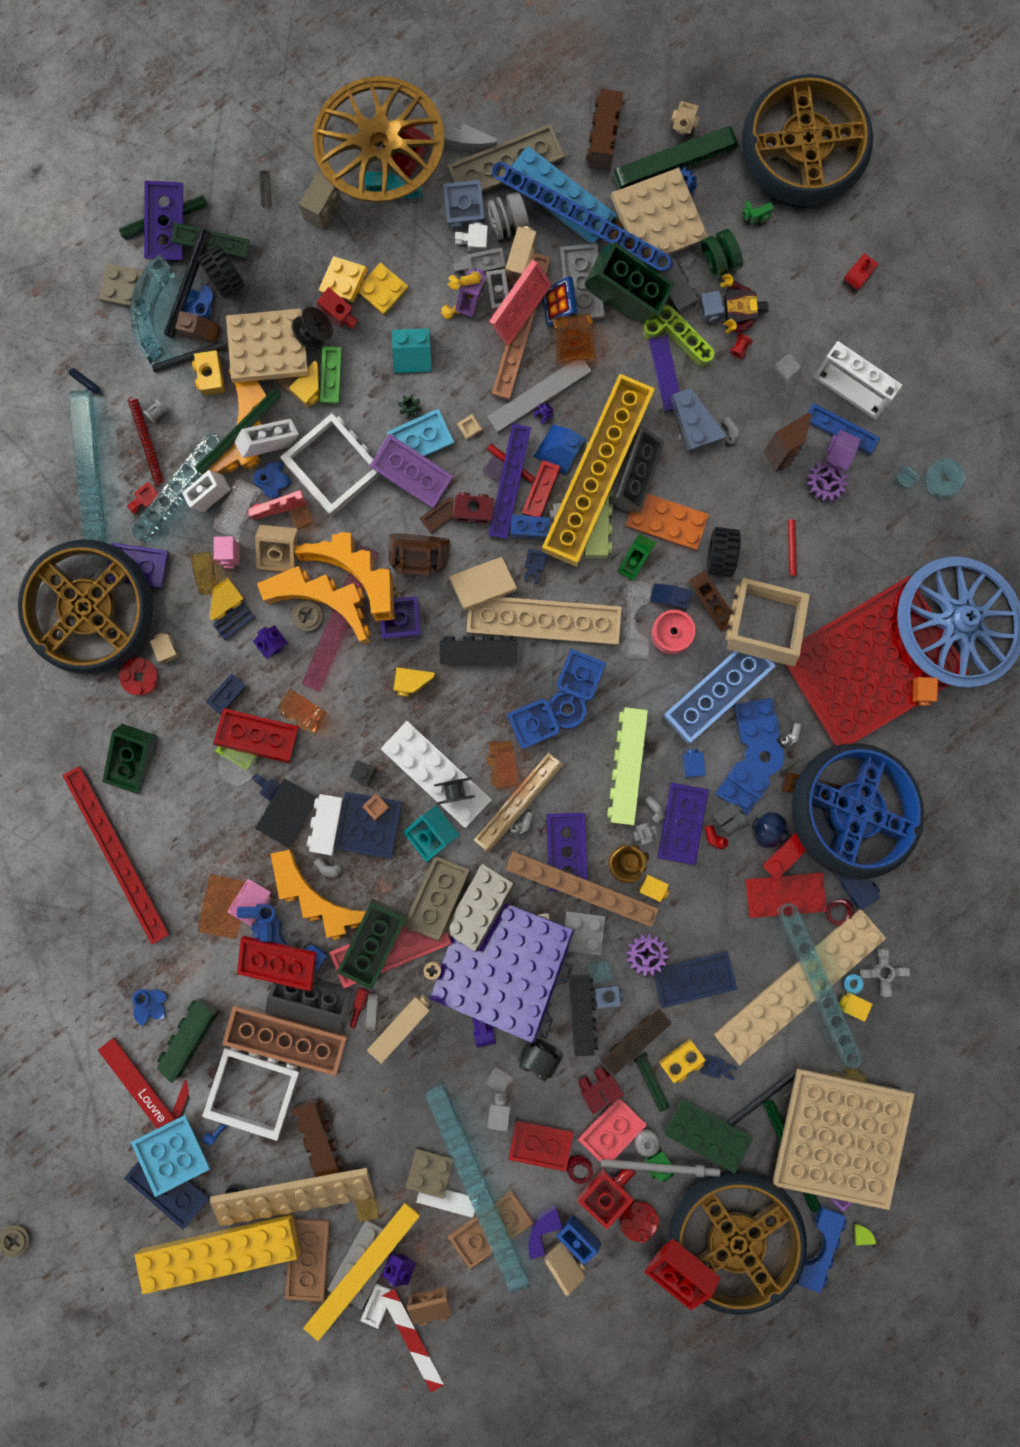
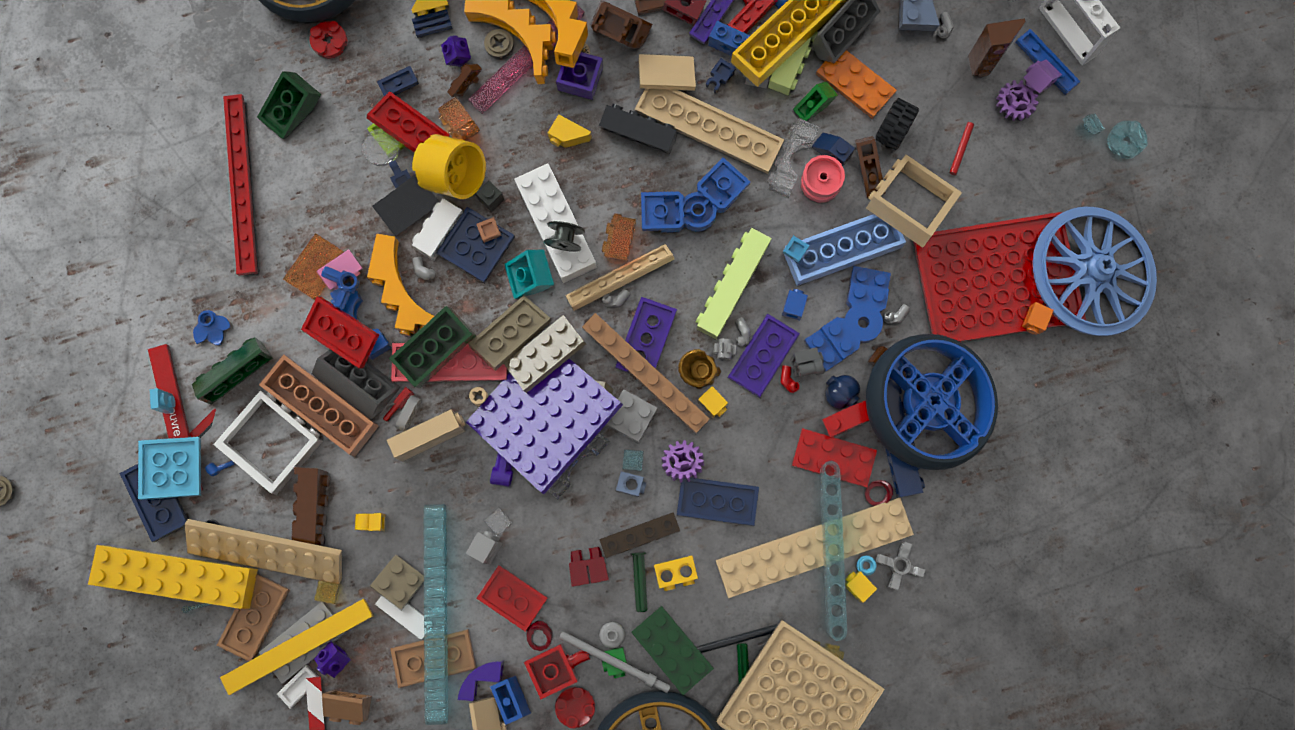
camera: 20 degrees right, 5 degrees down
tan brick [150,633,180,664] -> none
pearl dark grey brick [518,1038,563,1081] -> none
black brick [569,974,598,1057] -> none
coral plate [578,1098,647,1162] -> none
dark blue plate [700,1054,737,1080] -> none
none -> medium azure plate [150,388,175,414]
none -> yellow leg [355,513,386,531]
none -> yellow brick [412,134,486,199]
none -> reddish brown plate [447,64,482,97]
none -> dark azure plate [783,235,810,263]

